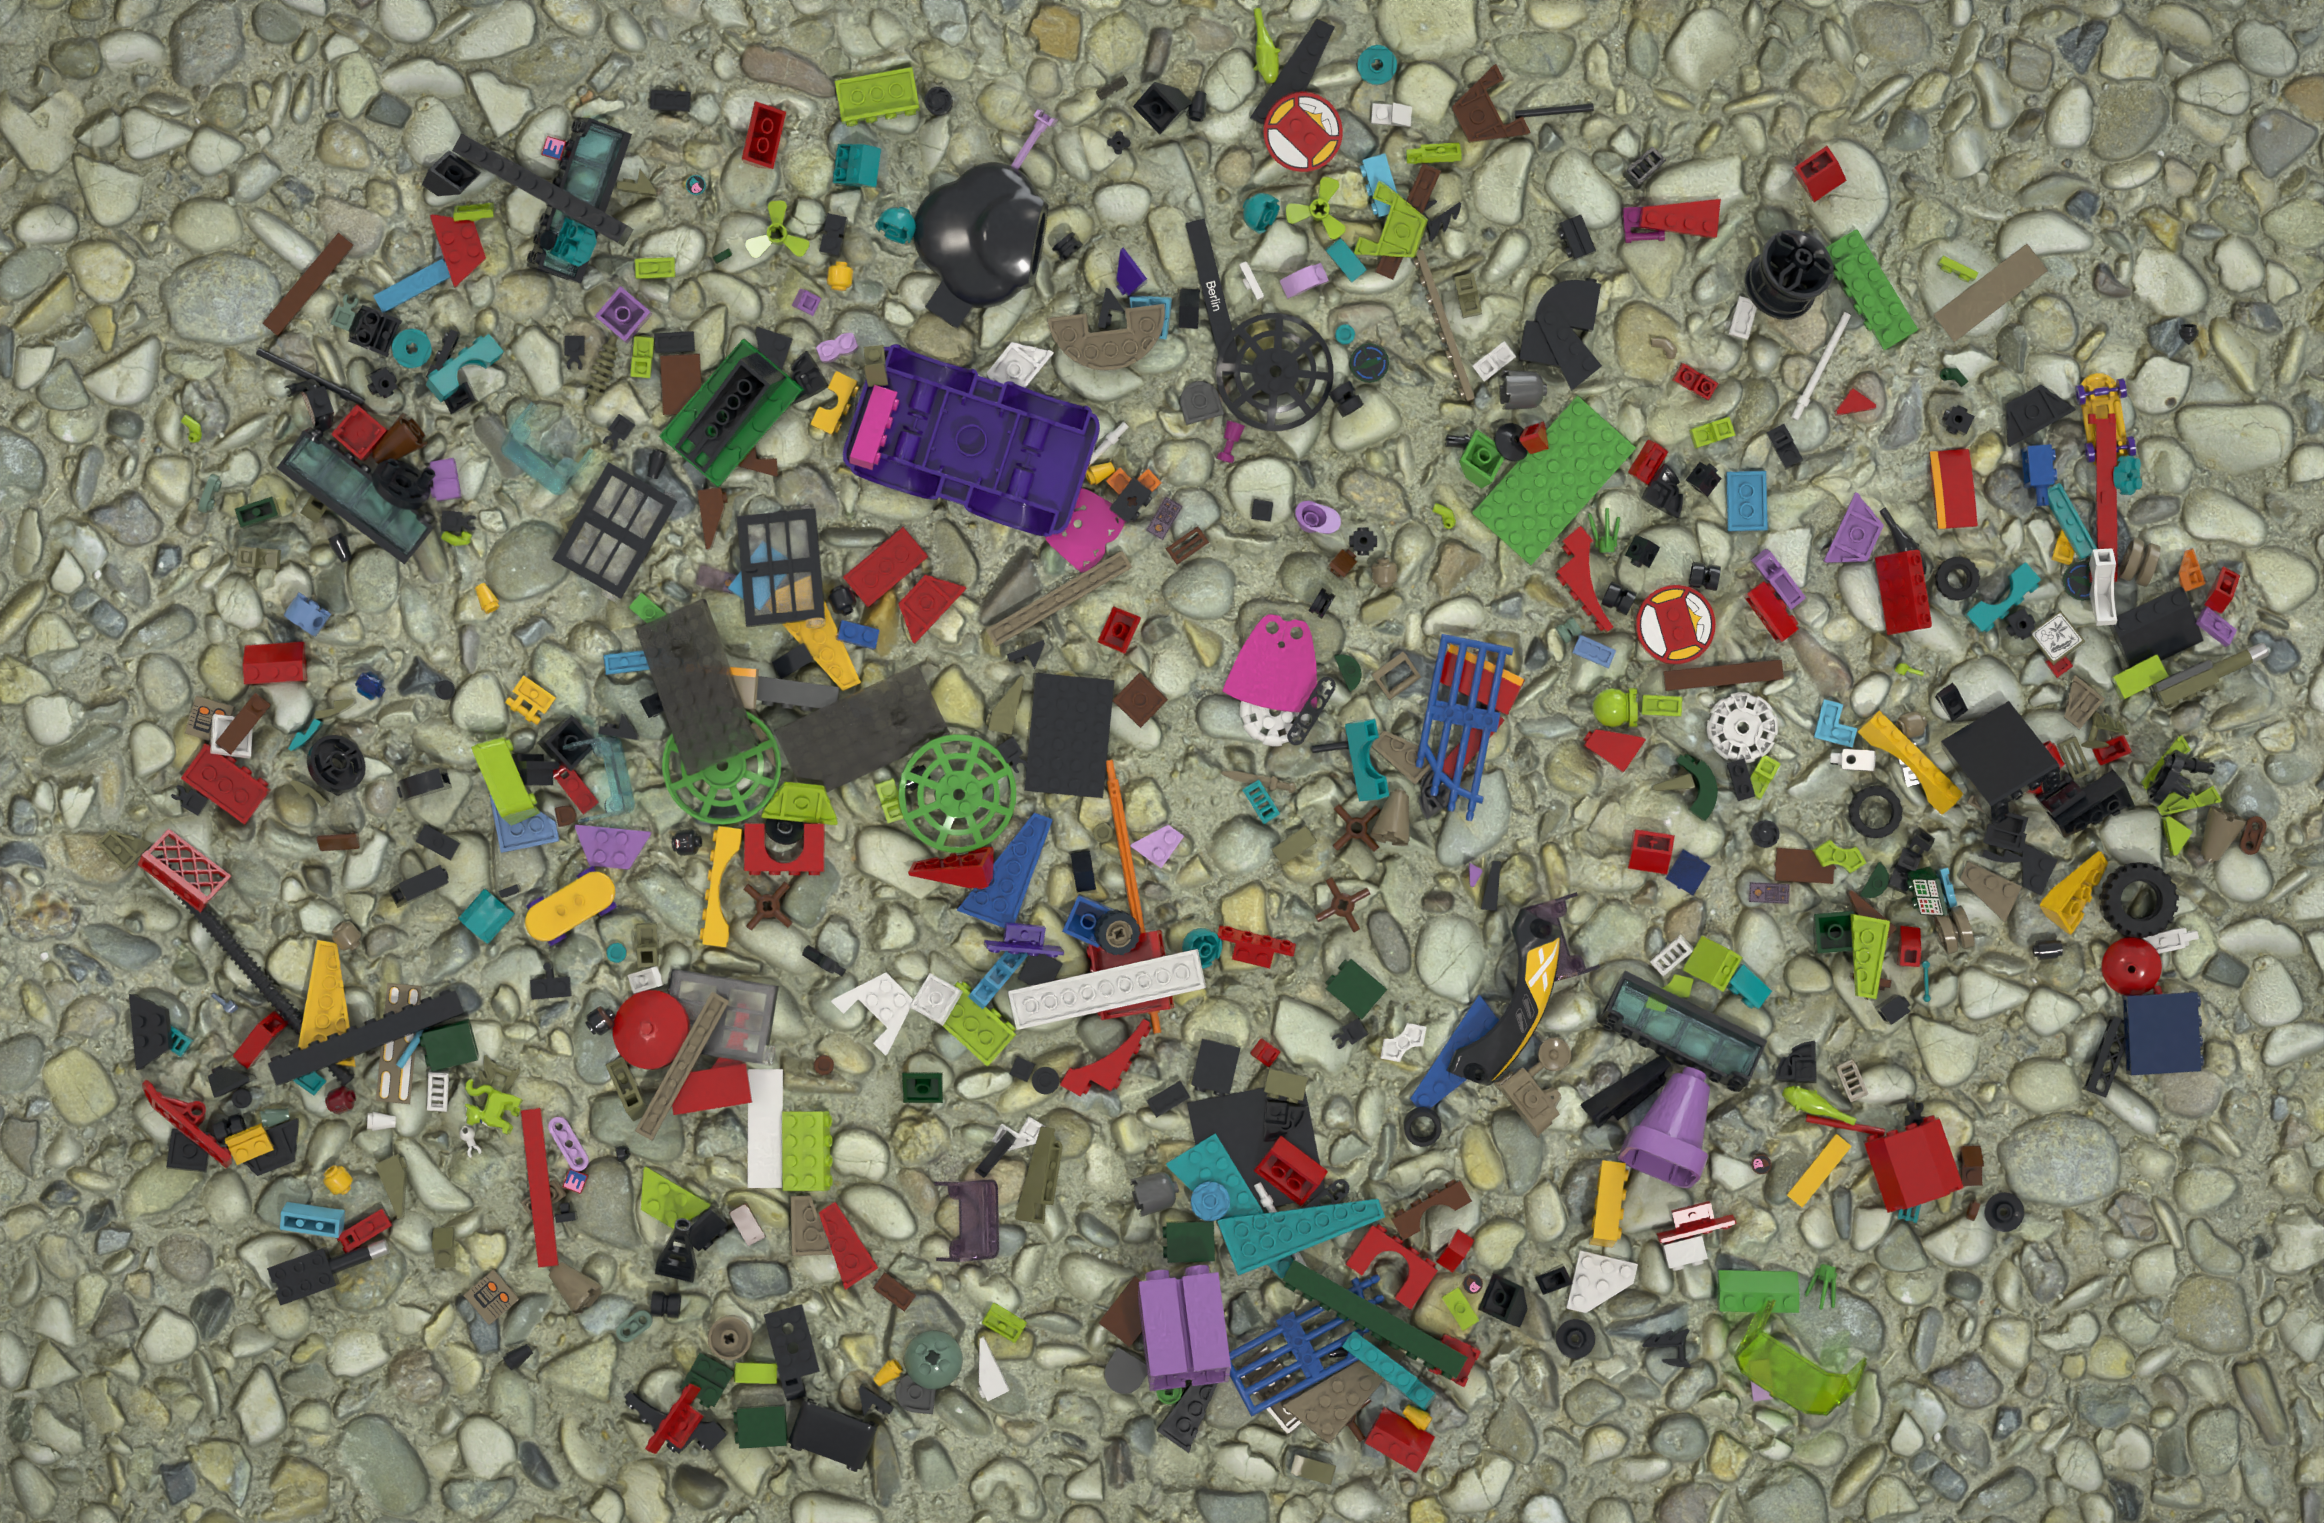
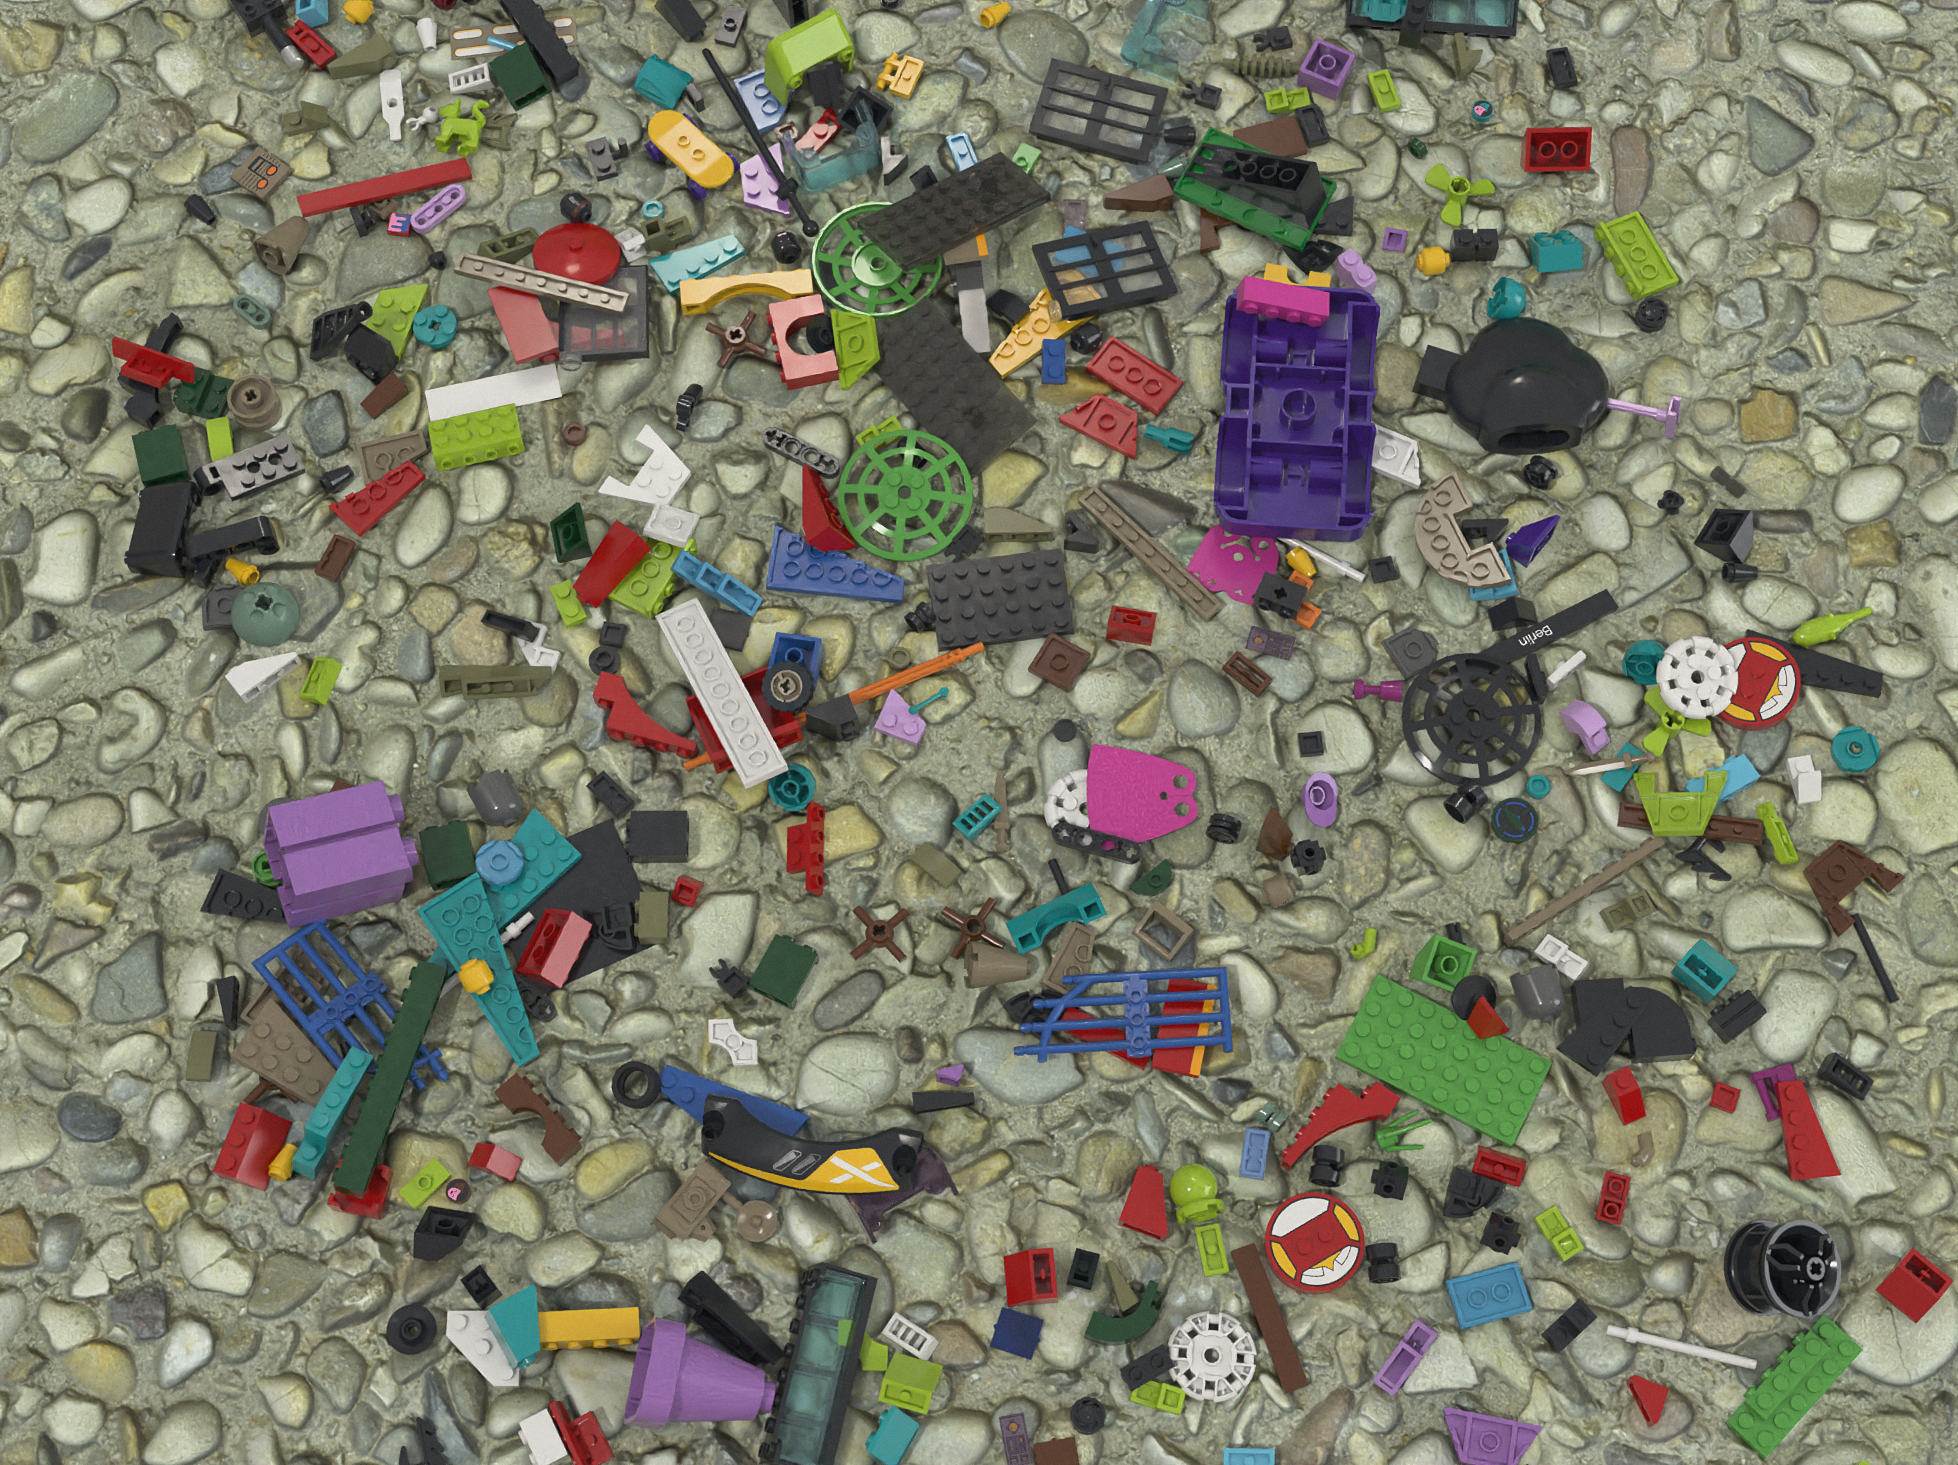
camera: 80 degrees right, 20 degrees down
black wheel [650,1291,681,1318] -> none
olive slope [864,345,888,387] -> none
clear purple windscreen [934,1179,999,1262] -> none
dark purple bracket [984,923,1064,958] -> none
black slope [1071,850,1096,893] -> none
red arch [1345,1224,1438,1309] -> none
white plate [1728,296,1757,340] -> none
red slope [1743,581,1799,644] -> none
none -> black beam [182,516,280,566]
none -> black slope [216,976,240,1031]
none -> black cone [319,465,354,493]
none -> white piece [380,69,405,142]
none -> teal plate [413,305,458,349]
none -> yellow head [458,958,494,995]
none -> teal slope [484,1284,540,1370]
none -> lime plate [549,579,588,629]
none -> red slope [572,520,651,608]
none -> wing [648,234,746,296]
none -> black bar [702,48,819,237]
none -> beam [762,427,840,479]
none -> black slope [805,694,860,743]
none -> black wheel [904,602,936,634]
none -> teal hinge [909,687,949,715]
none -> black piece [1053,719,1077,742]
none -> black slope [1066,1248,1100,1292]
none -> teal arm [1143,424,1195,456]
none -> sand green cone [1156,156,1188,179]
none -> black plate [1368,556,1397,584]
none -> black plate [1524,653,1547,705]
none -> dark tan sword [1564,751,1655,775]
none -> red slope [1601,1066,1646,1126]
none -> white plate [1656,636,1738,719]
none -> teal slope [1670,938,1739,1004]
none -> red tile [1709,1081,1741,1114]

